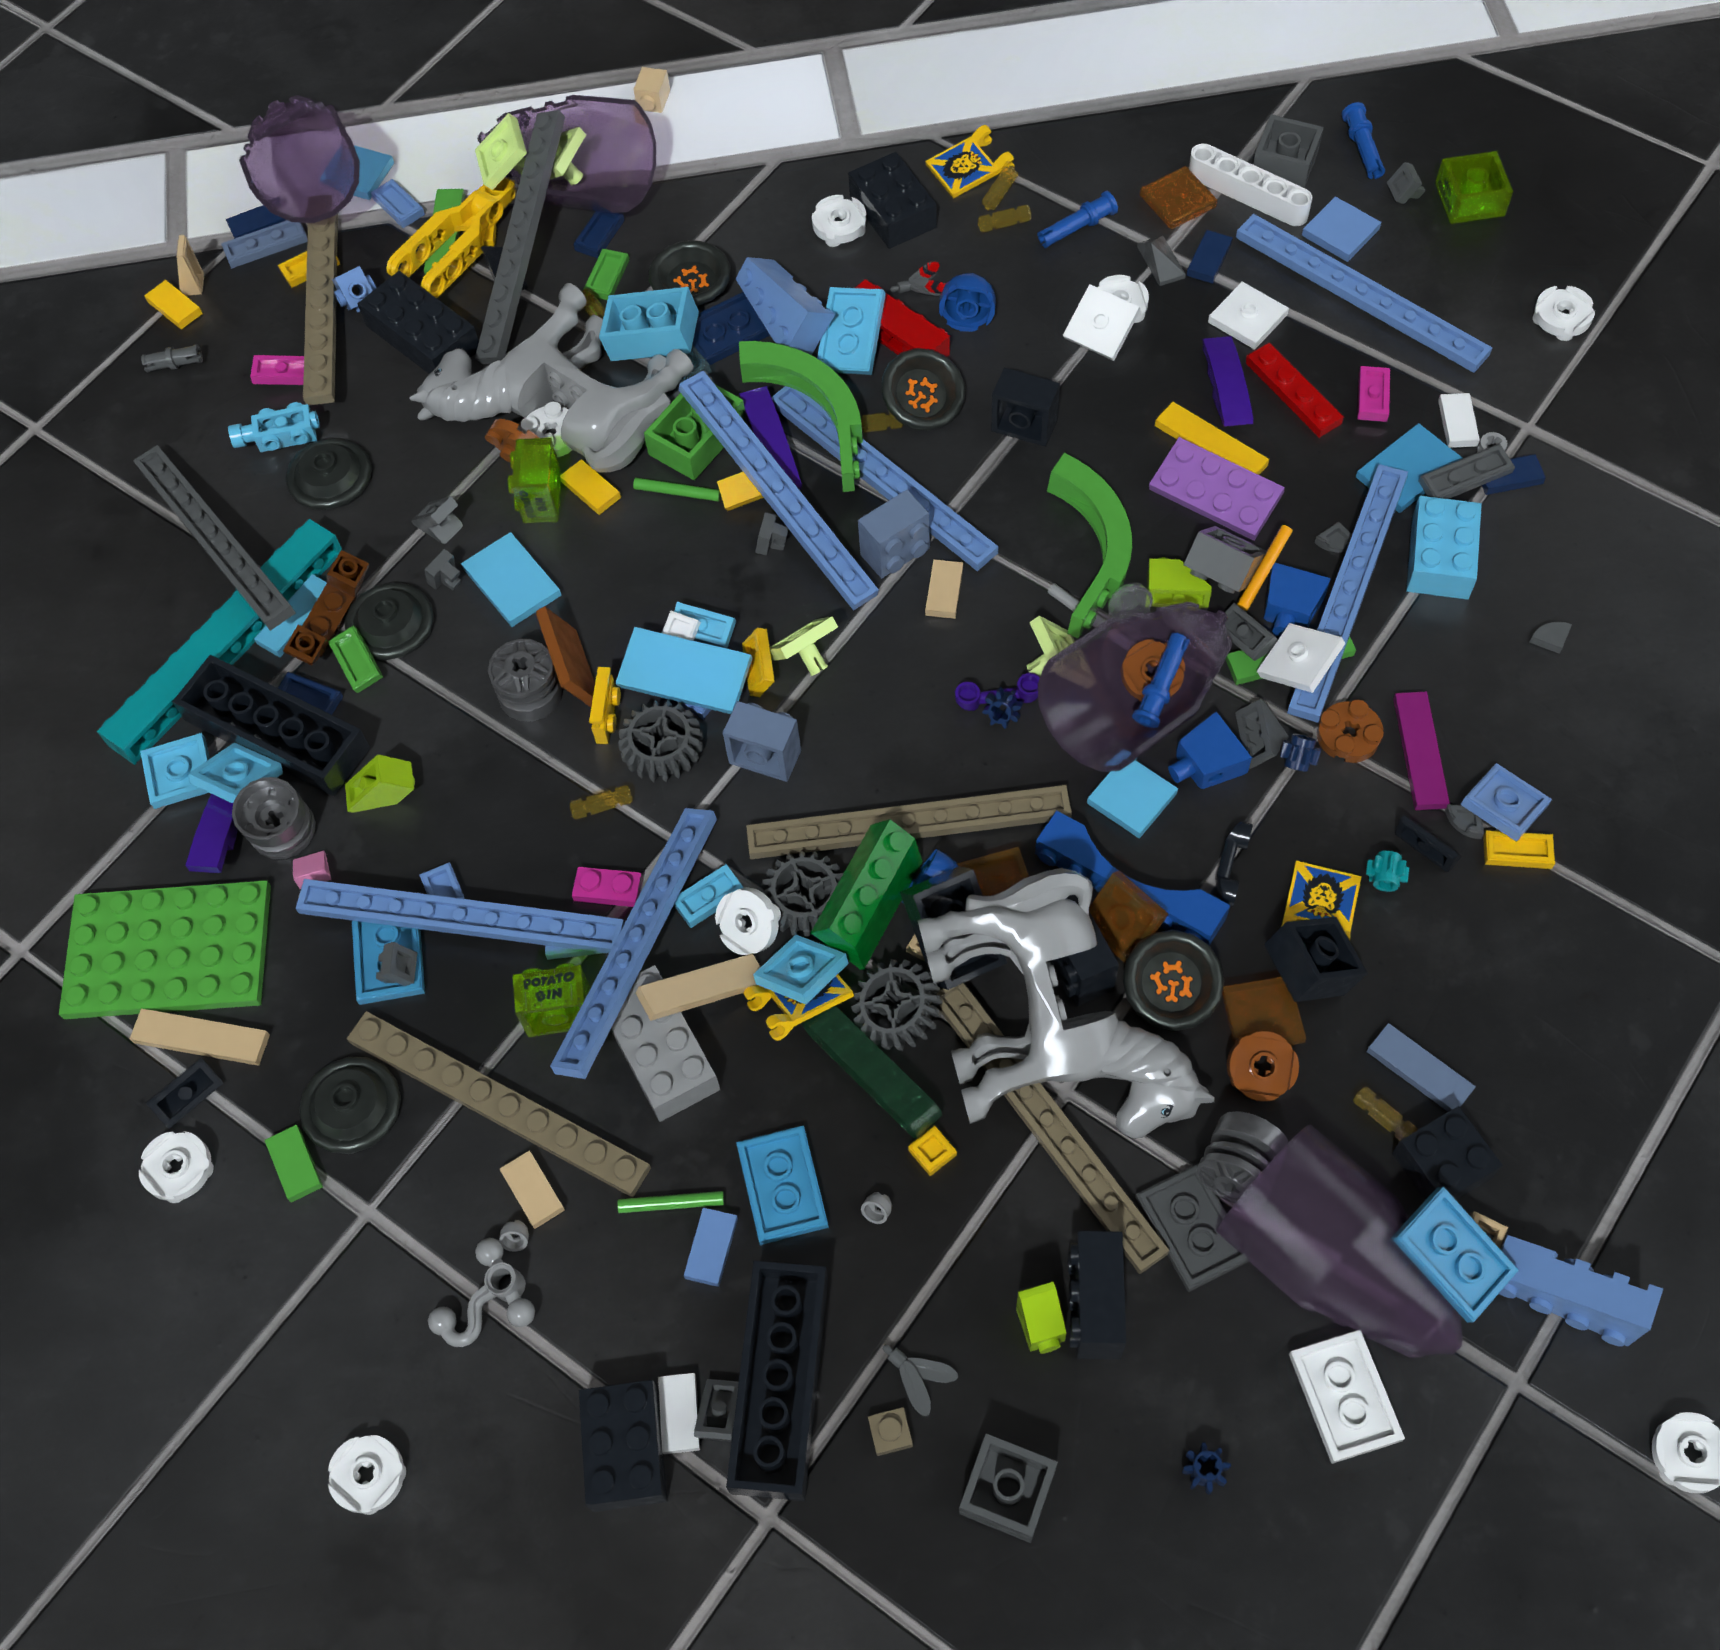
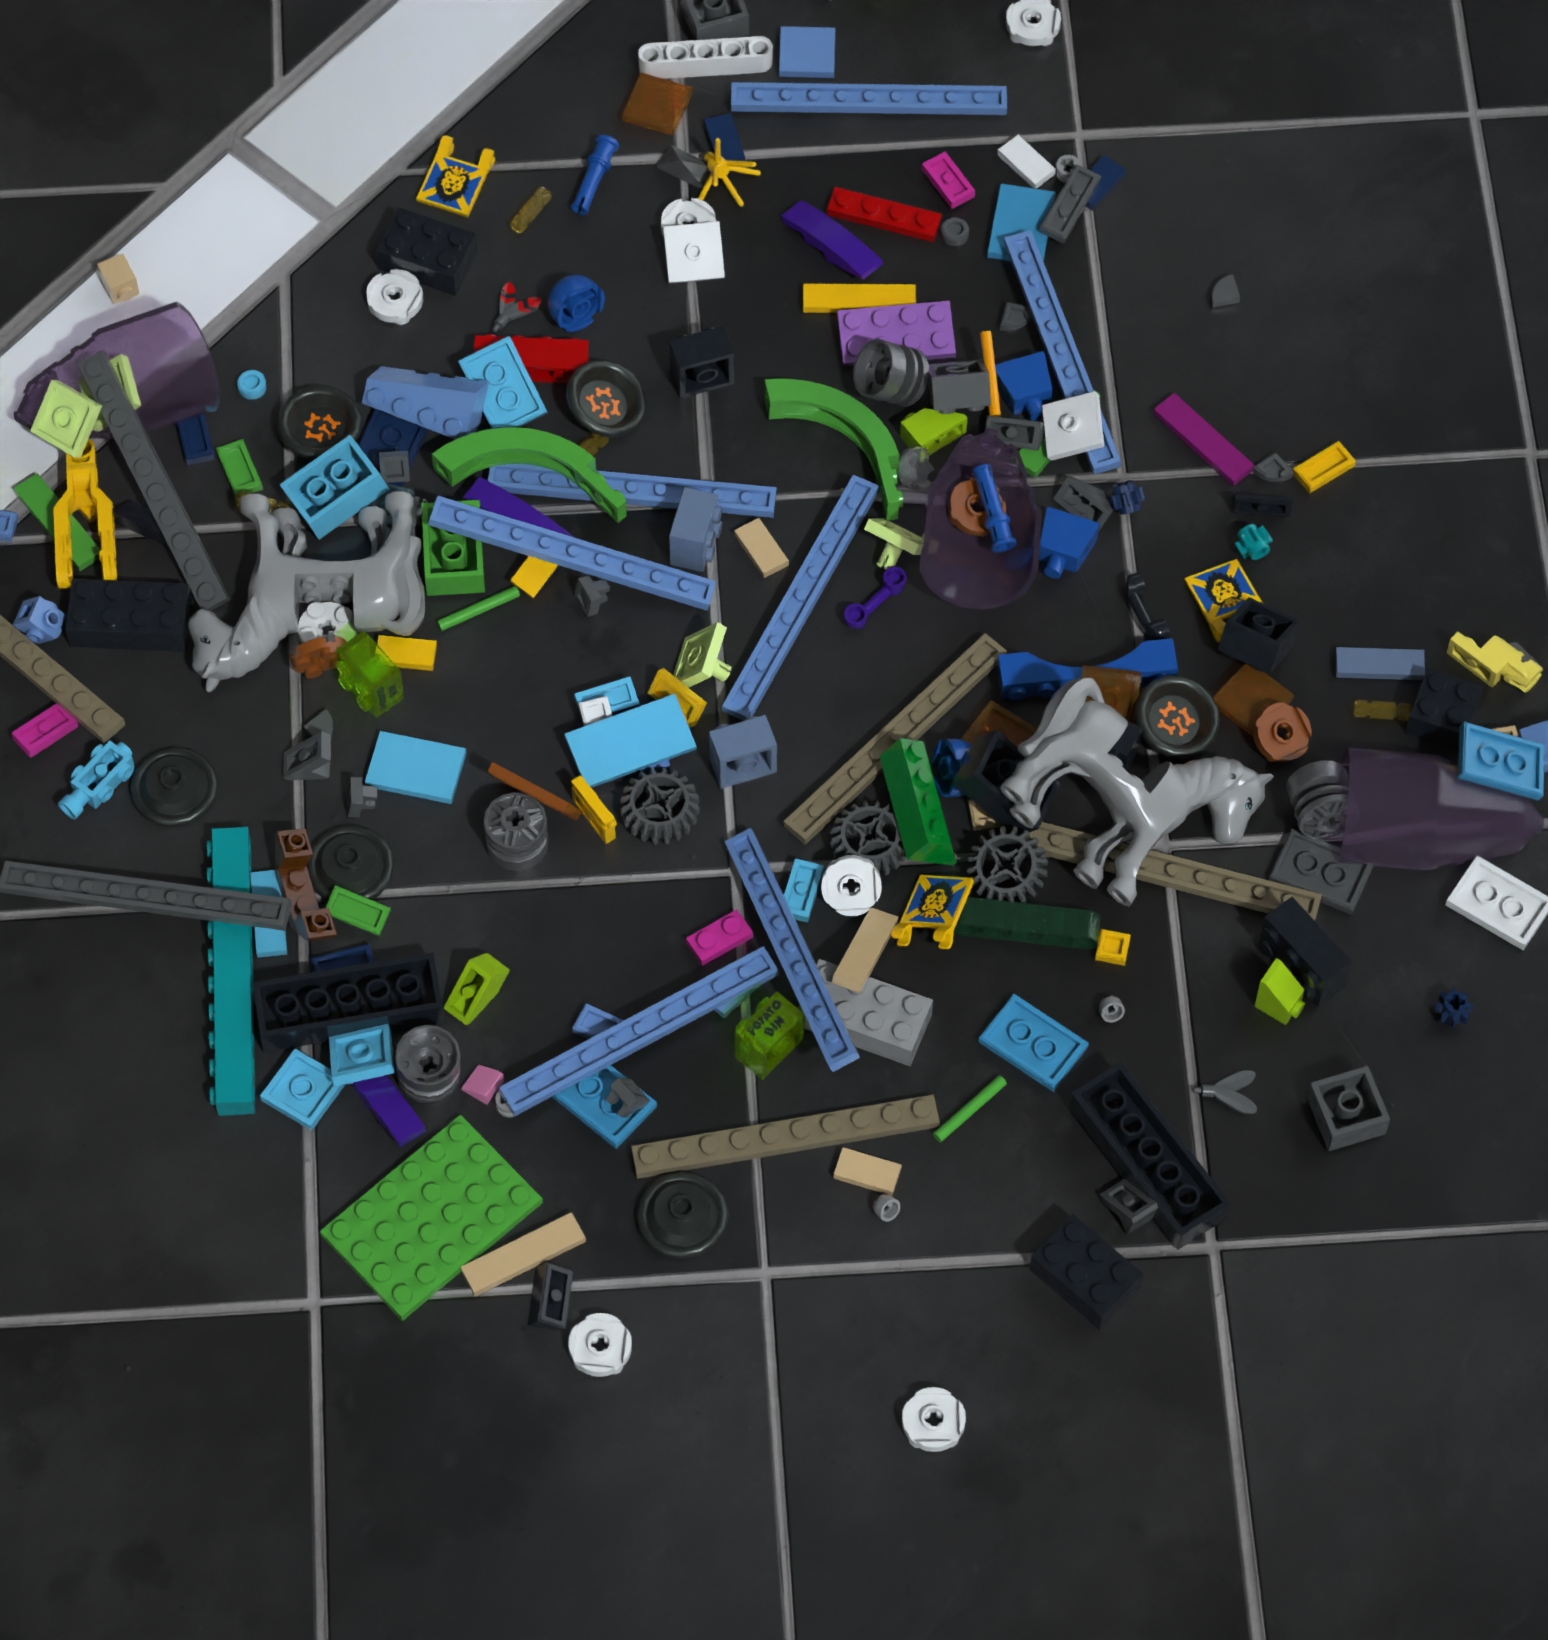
camera: 45 degrees left, 0 degrees up
bright green tile [265,1125,323,1203] -> none
light grey piece [428,1238,535,1347] -> none
clear yellow axle [569,785,632,819] -> none
white tile [658,1373,701,1454] -> none
medium blue tile [684,1208,738,1287] -> none
medium azure plate [753,935,849,1005] -> none
dark tan plate [868,1407,913,1456] -> none
clear yellow axle [982,166,1018,211] -> none
dark blue gear [982,687,1023,729] -> none
medium azure tile [1087,754,1178,839] -> none
white plate [1208,282,1289,350] -> none
dark orange plate [1317,700,1384,763] -> none
medium azure brick [1406,496,1482,600] -> none
medium blue tile [1461,763,1552,842] -> none
none -> medium azure tile [237,370,266,399]
none -> dark grey tile [304,709,333,740]
none -> dark grey tile [379,451,410,483]
none -> yellow plant [698,138,761,207]
none -> medium blue plate [722,475,879,720]
none -> flat silver wheel [853,339,929,407]
none -> dark grey tile [941,217,969,246]
none -> light yellow plate [1447,632,1543,693]

